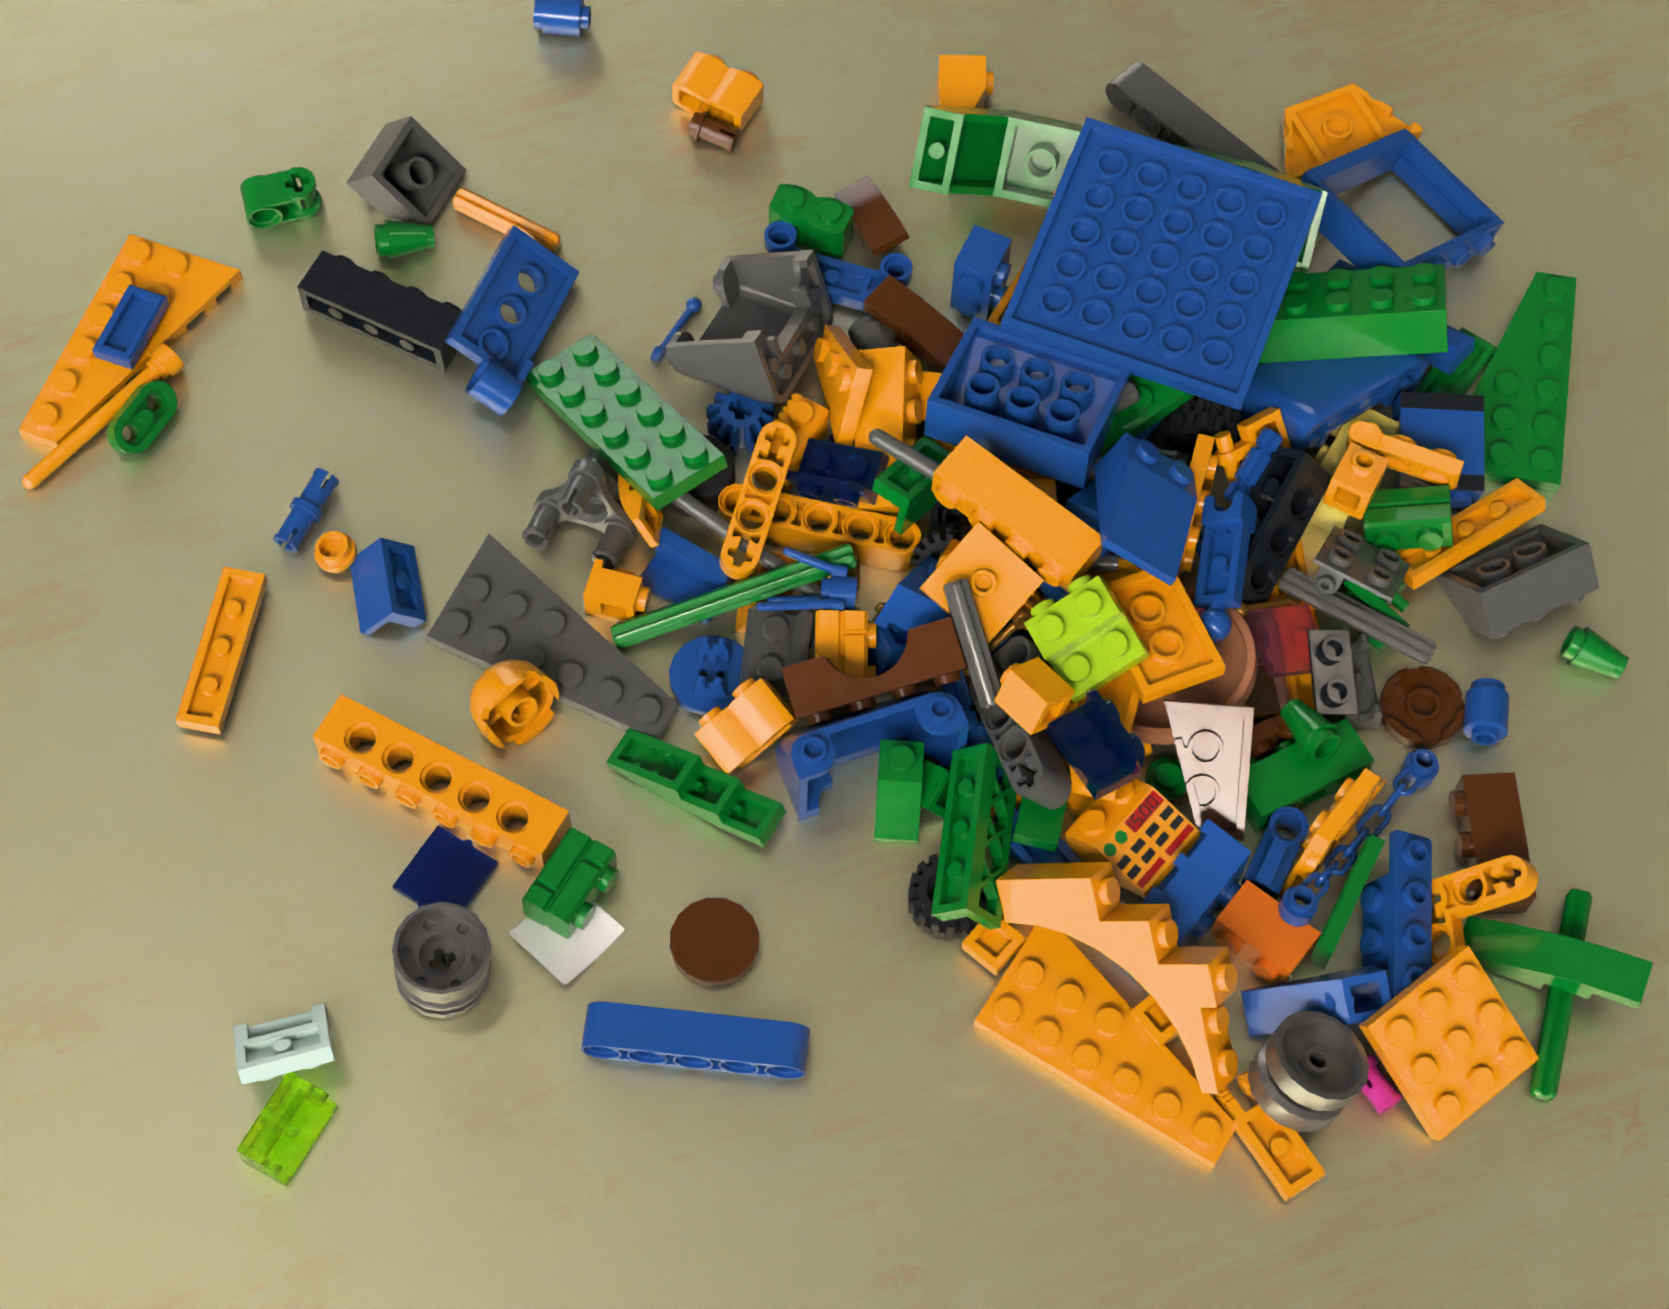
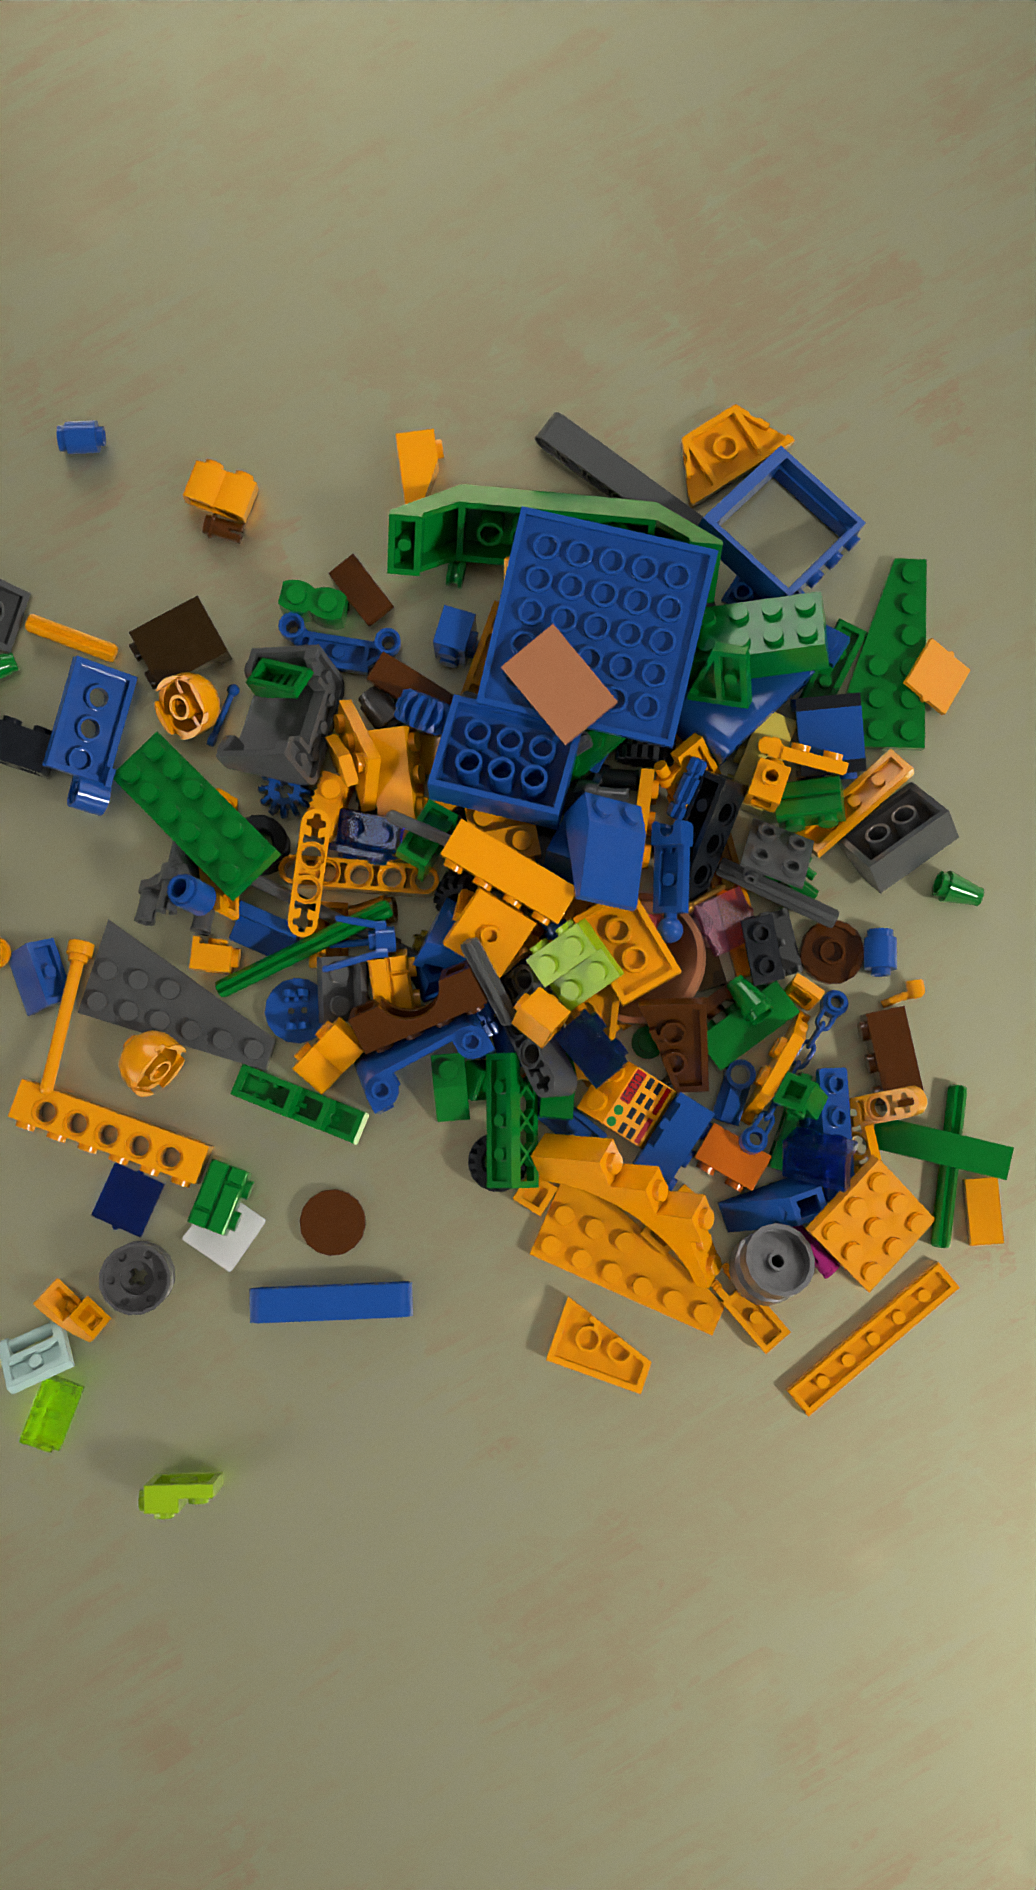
camera: 10 degrees left, 20 degrees up
none -> light orange slope [33,1278,112,1342]
none -> light orange piece [40,939,95,1095]
none -> dark brown panel [129,595,232,690]
none -> lime plate [138,1472,223,1519]
none -> light orange cylinder [155,672,220,740]
none -> blue brick [167,874,216,916]
none -> green slope [245,657,314,698]
none -> light orange tile [325,733,359,787]
none -> blue gear [394,688,450,735]
none -> green bush [446,561,467,589]
none -> nougat tile [501,624,618,746]
none -> light orange wing [546,1296,652,1394]
none -> green wing [687,642,752,709]
none -> green brick [773,1071,828,1121]
none -> clear blue bracket [782,1127,858,1192]
none -> light orange tile [784,973,825,1011]
none -> light orange tile [786,1261,960,1417]
none -> light orange hand [881,979,925,1008]
none -> light orange piece [903,638,971,715]
none -> light orange tile [962,1177,1004,1246]

